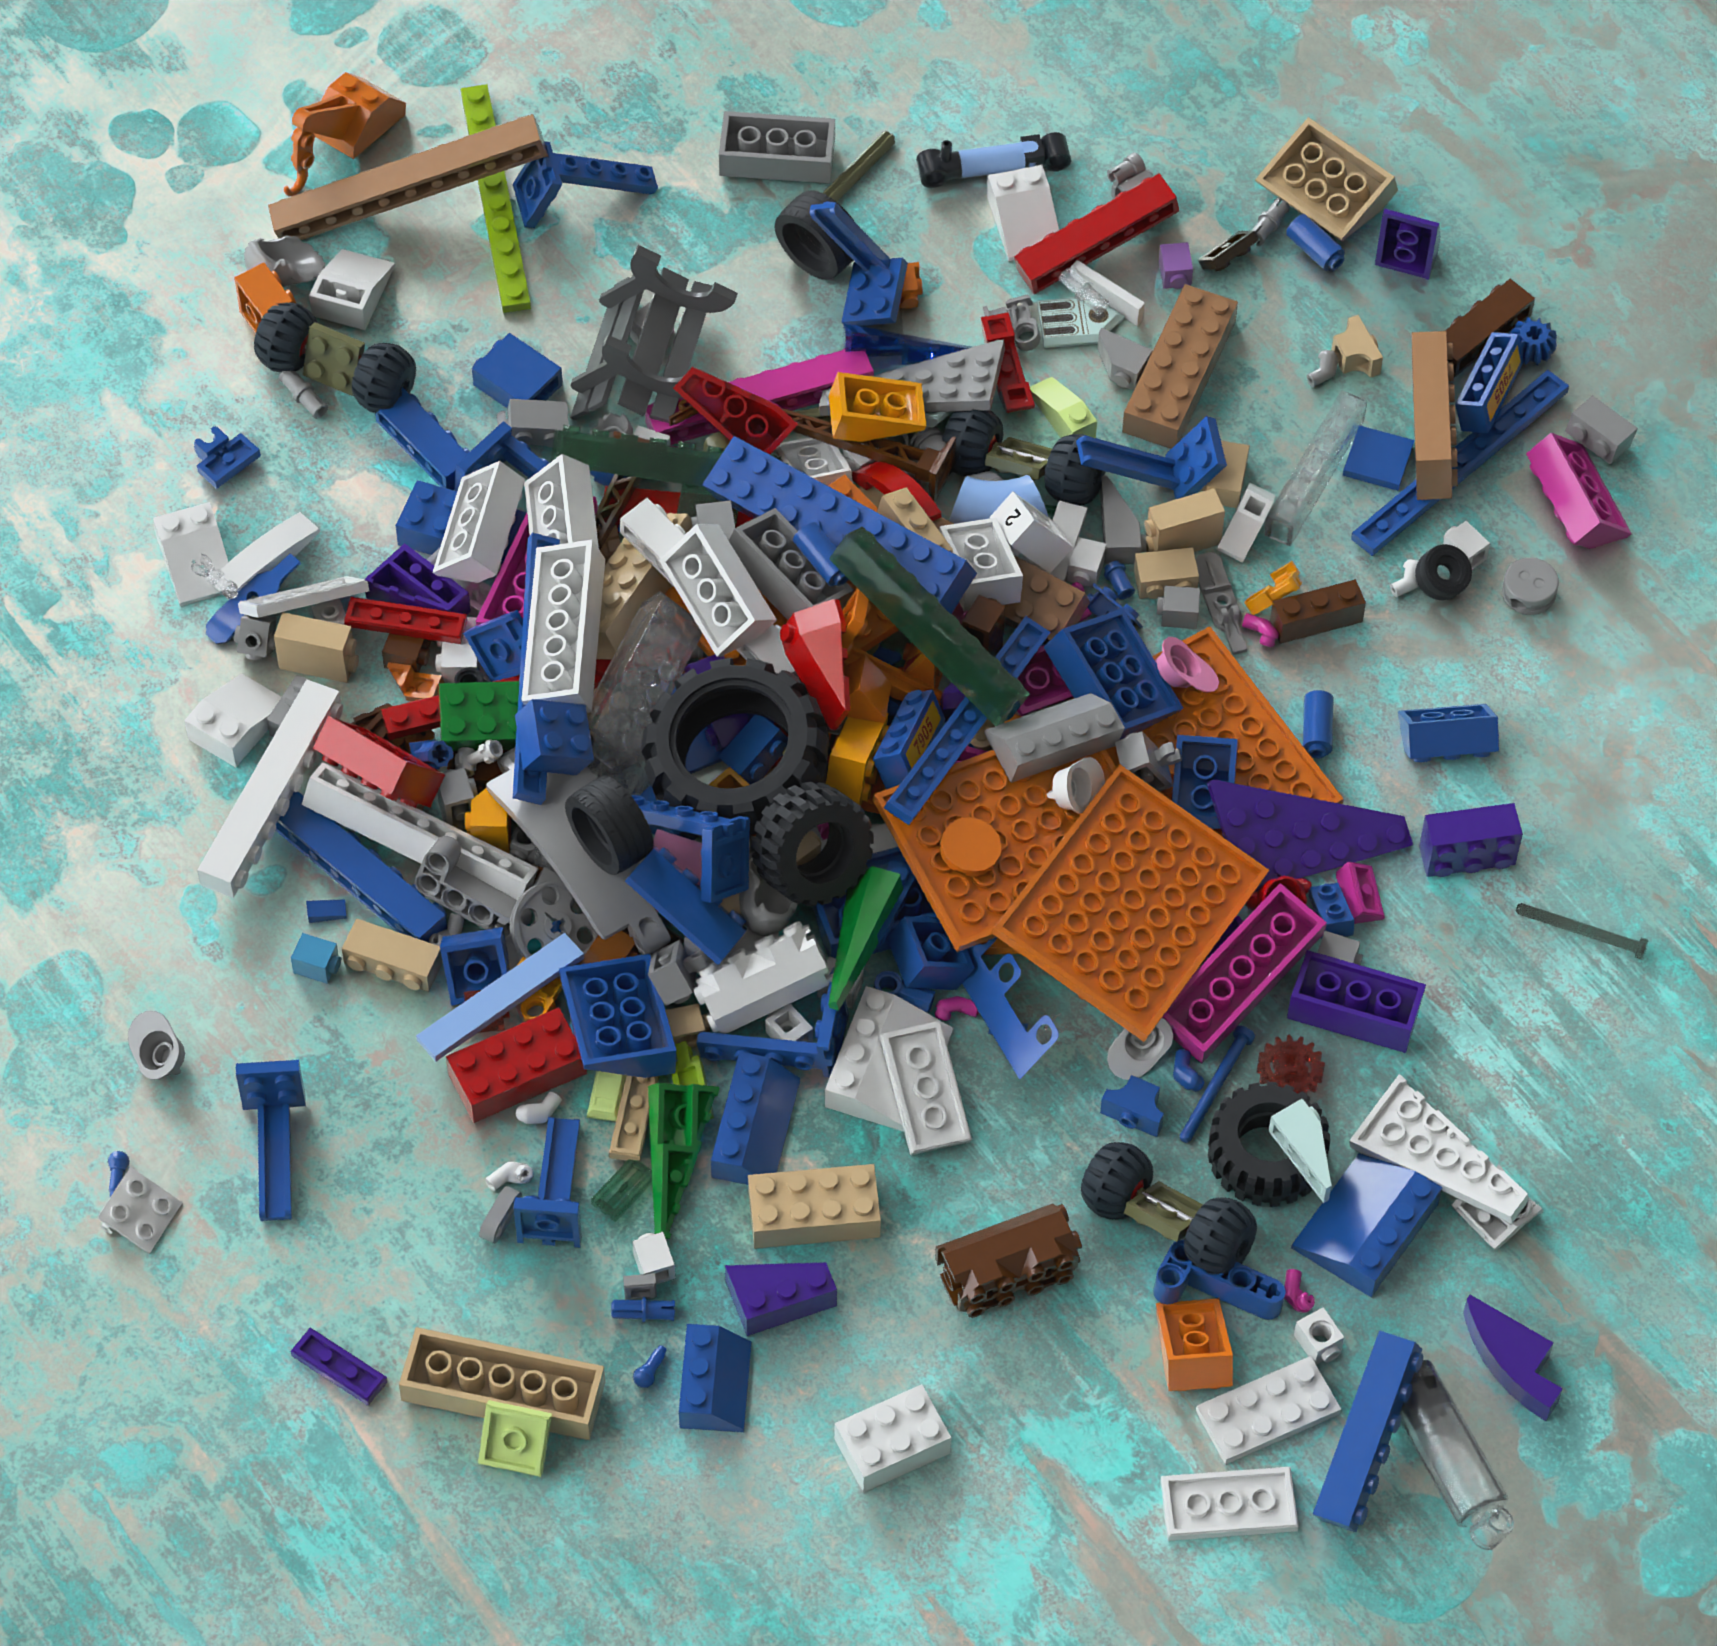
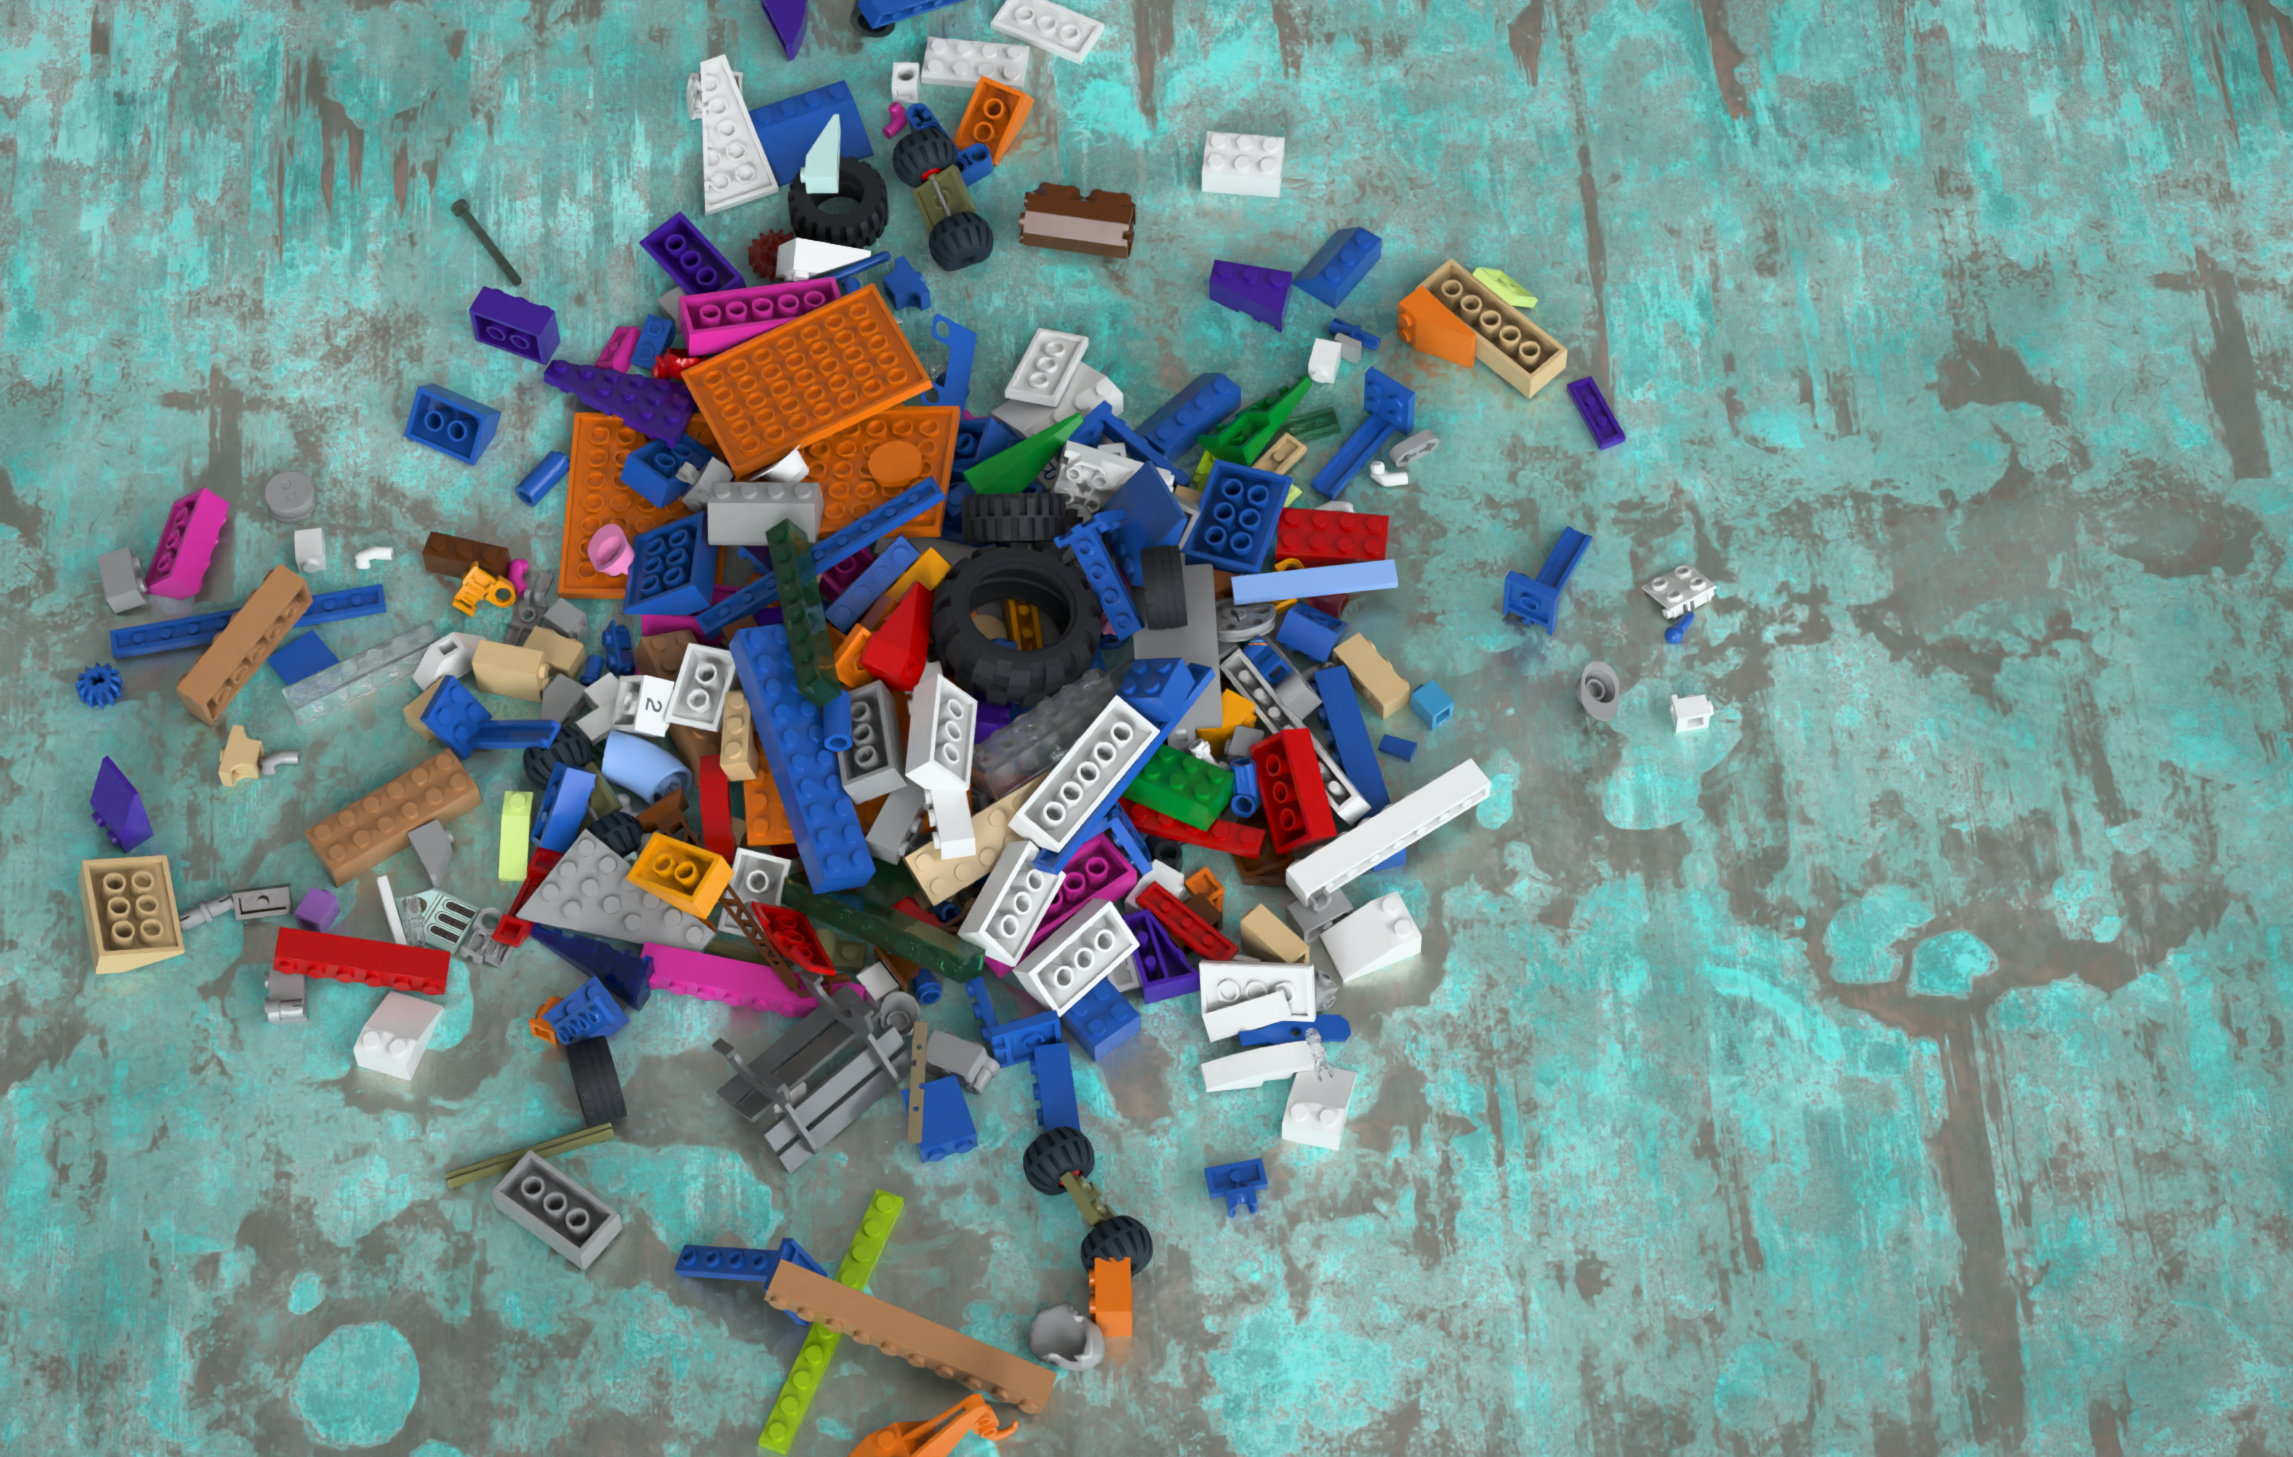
camera: 145 degrees left, 0 degrees up
light grey pin [279,371,328,419] -> none
white slope [309,249,395,330] -> none
blue piece [633,1345,667,1388] -> none
tan brick [748,1164,881,1249] -> none
black piece [916,132,1072,188] -> none
blue brick [1286,214,1345,271] -> none
black tyre [1415,544,1472,600] -> none
reddish brown brick [1445,278,1535,378] -> none
blue brick [1455,333,1524,433] -> none
none -> blue brick [529,760,596,853]
none -> white slope [775,238,871,283]
none -> dark tan piece [907,1021,928,1143]
none -> white tile [1202,990,1292,1042]
none -> blue leg [1242,634,1293,687]
none -> orange slope [1397,286,1476,368]
none -> white brick [1669,694,1713,733]

